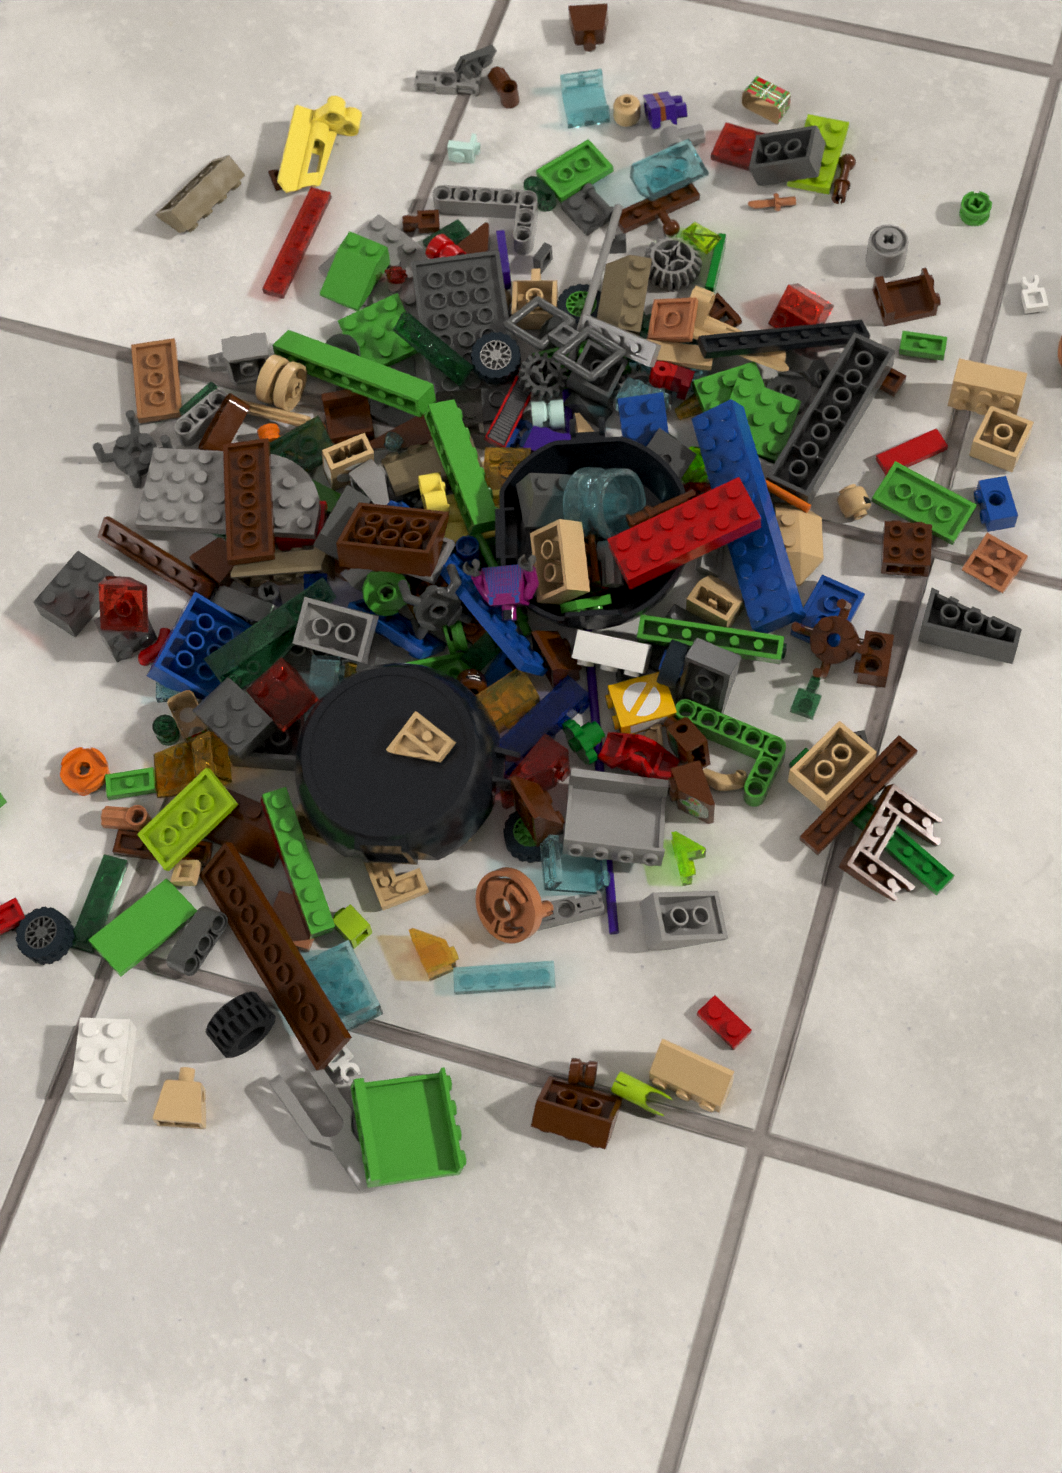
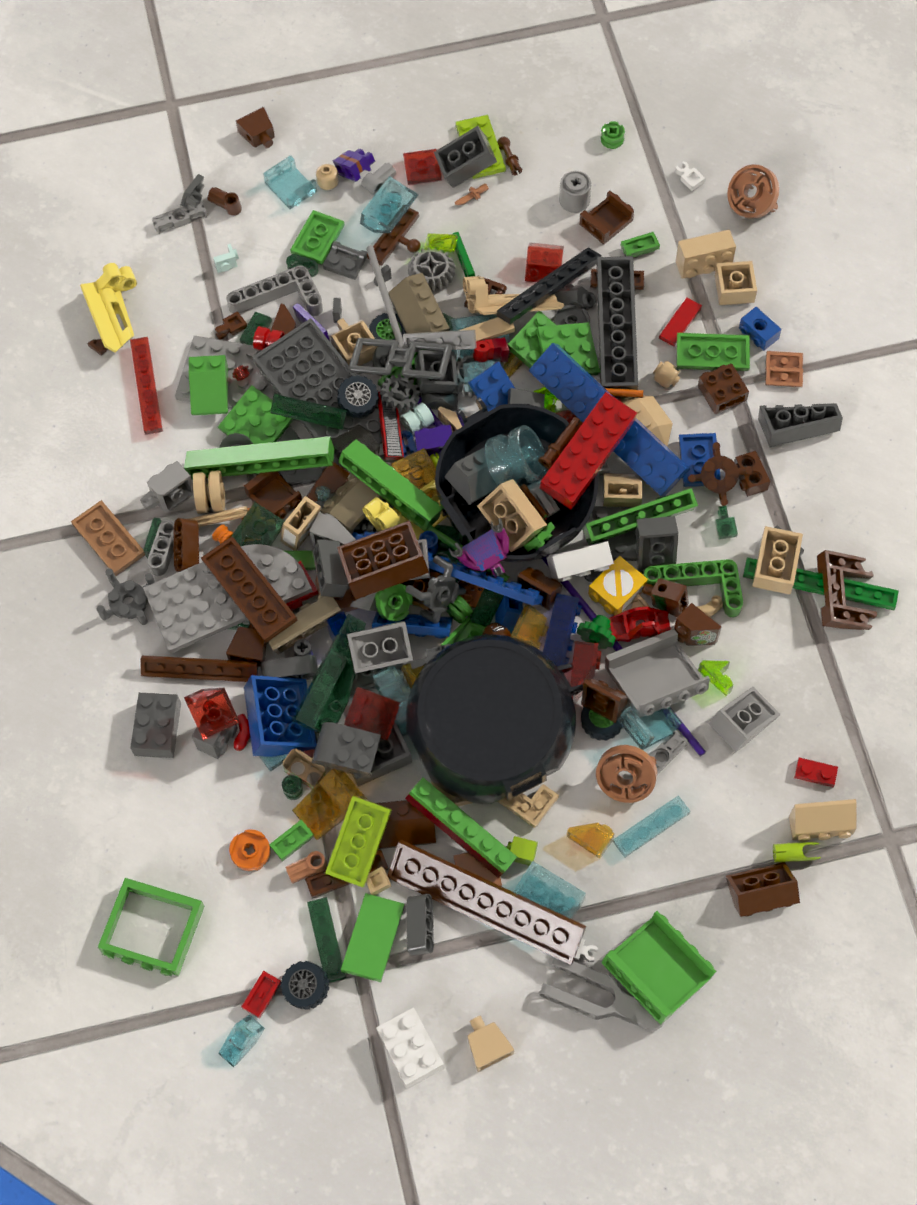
camera: 35 degrees left, 0 degrees up
dark tan slope [155,155,245,233] -> none
black tyre [205,992,276,1058] -> none
tan wing [386,711,456,763] -> none
reddish brown wheel [568,1057,598,1087] -> none
nougat tile [647,297,699,343] -> none
black wheel [656,639,690,688] -> none
piece [742,76,791,124] -> none
reddish brown plate [799,735,918,855] -> none

